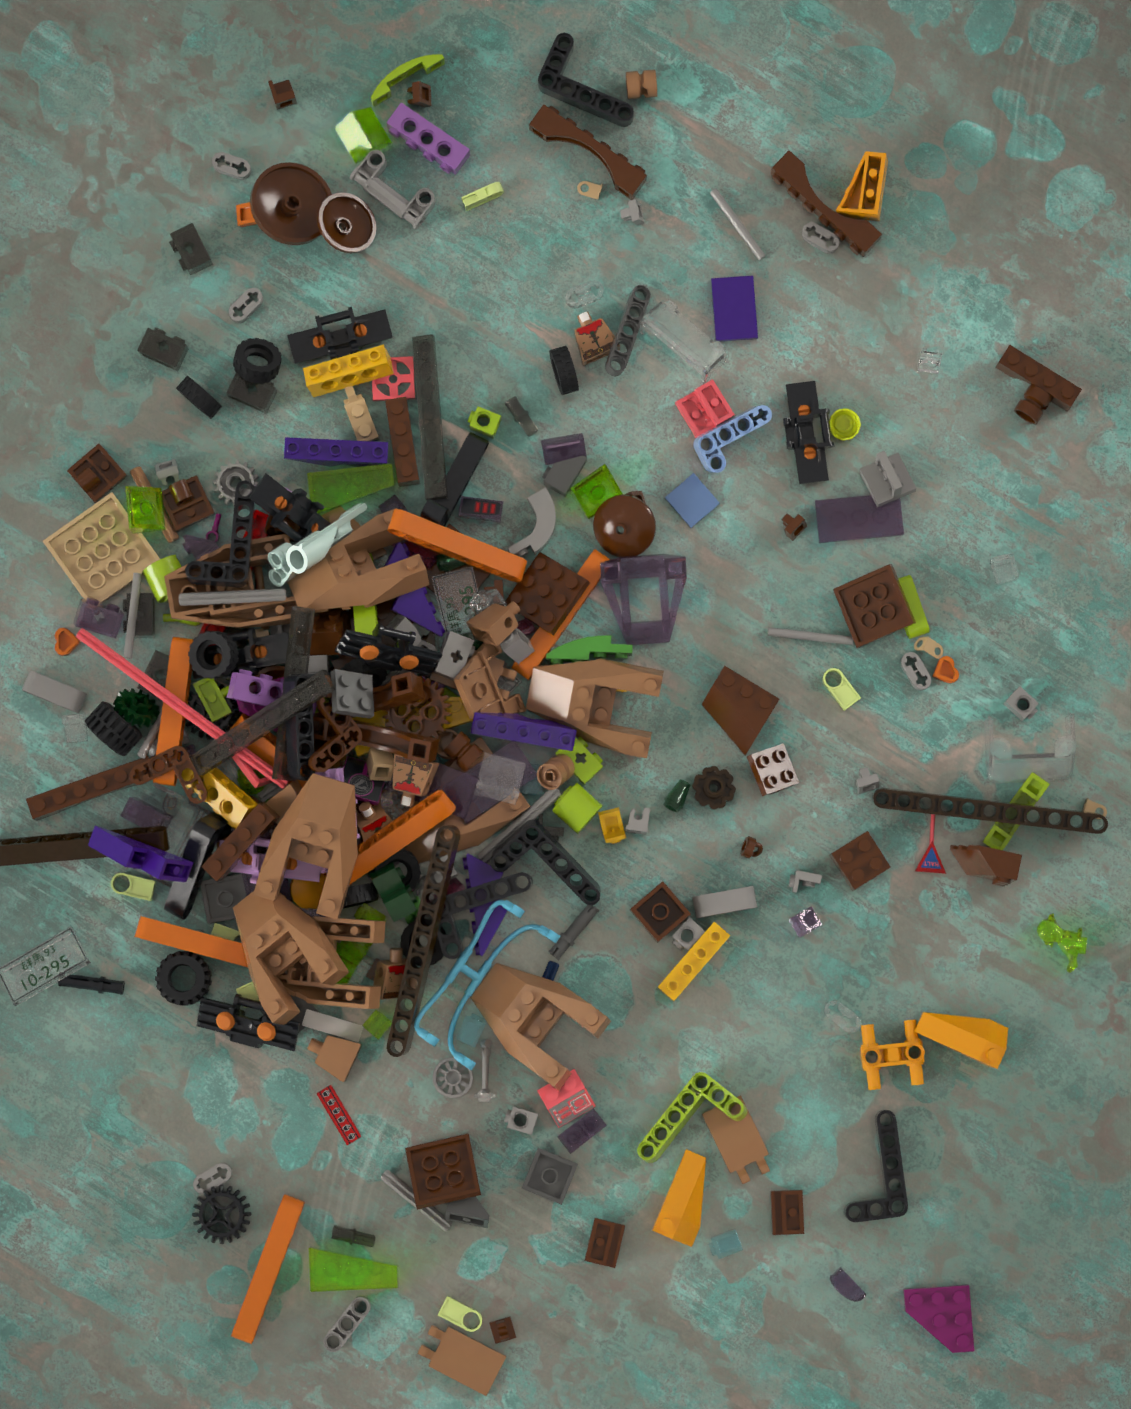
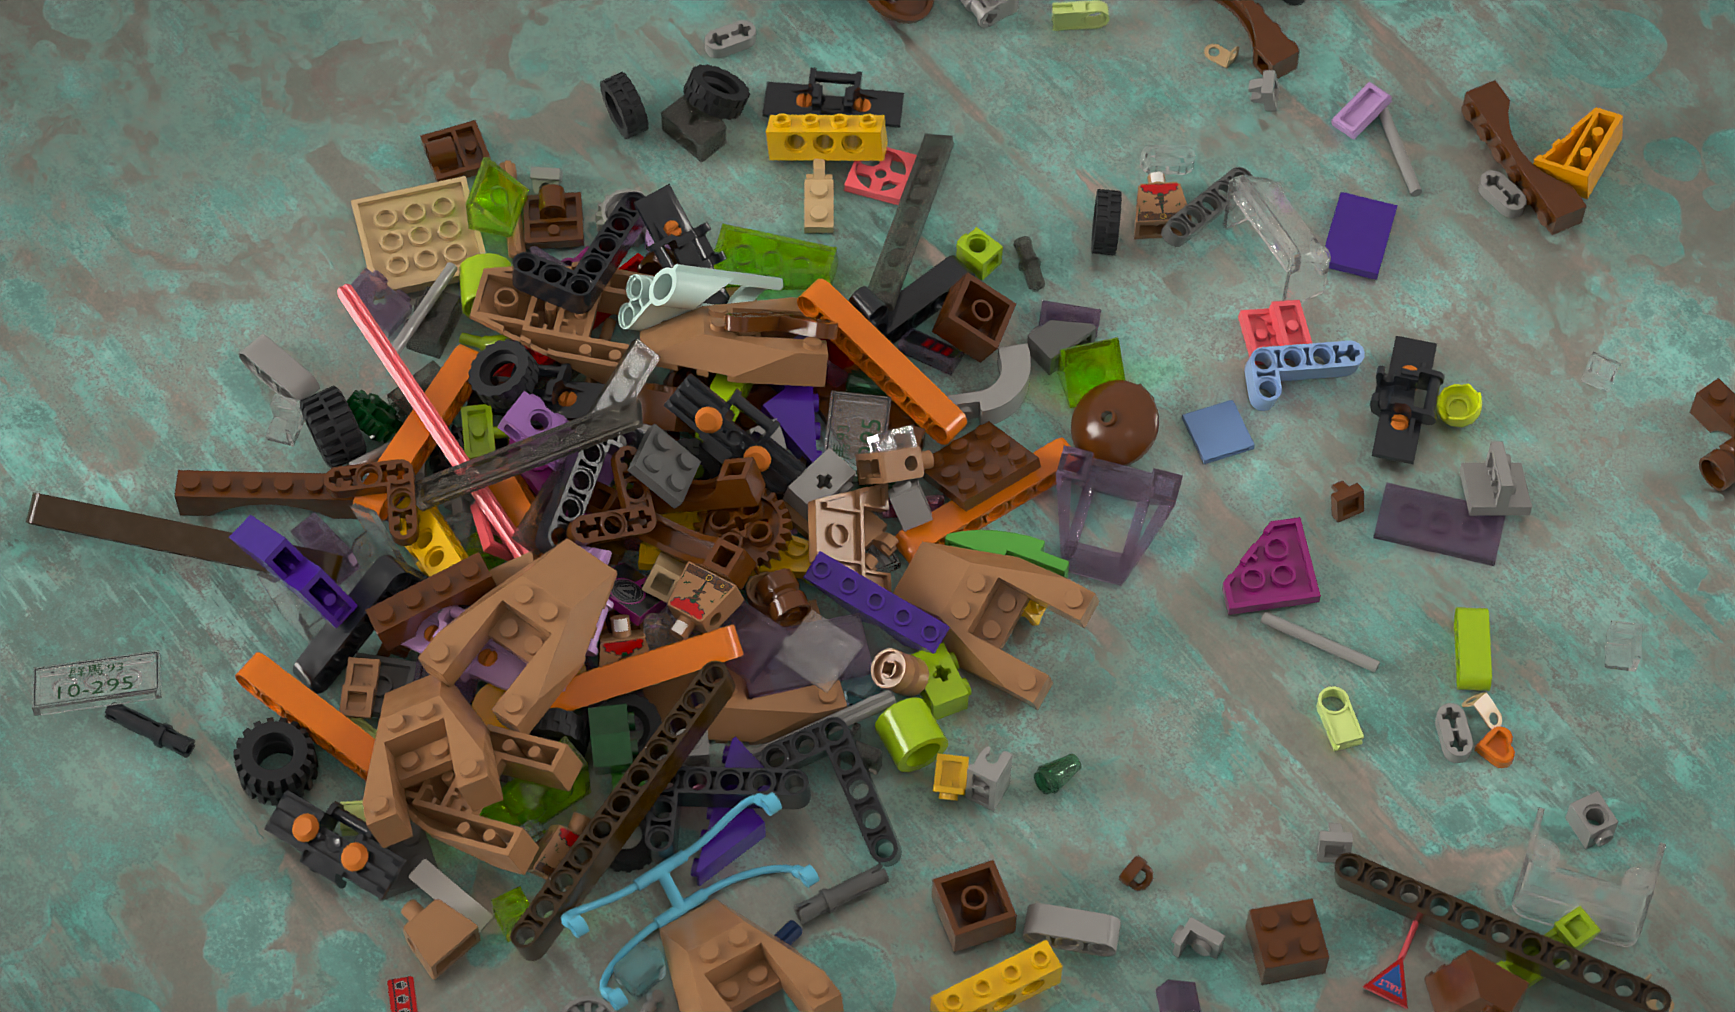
camera: 20 degrees right, 25 degrees down
orange tile [55,628,81,656] -> none
yellowish green piece [111,873,156,901] -> none
clear smoke brick [137,327,189,371] -> none
light grey axle [179,588,286,606] -> none
dark purple slope [284,437,388,468] -> none
reddish brown arch [385,397,420,487] -> none
light grey brick [672,917,705,951] -> none
dark brown plant [692,766,736,810] -> none
reddish brown wedge [702,666,780,756] -> none
plate [747,743,799,797] -> none
reddish brown plate [833,564,916,648] -> none
none -> medium nougat slope [339,657,381,719]
none -> reddish brown beam [724,311,838,339]
none -> reddish brown brick [931,272,1016,363]
none -> magenta plate [1222,517,1321,615]
none -> lavender tile [1331,82,1392,140]

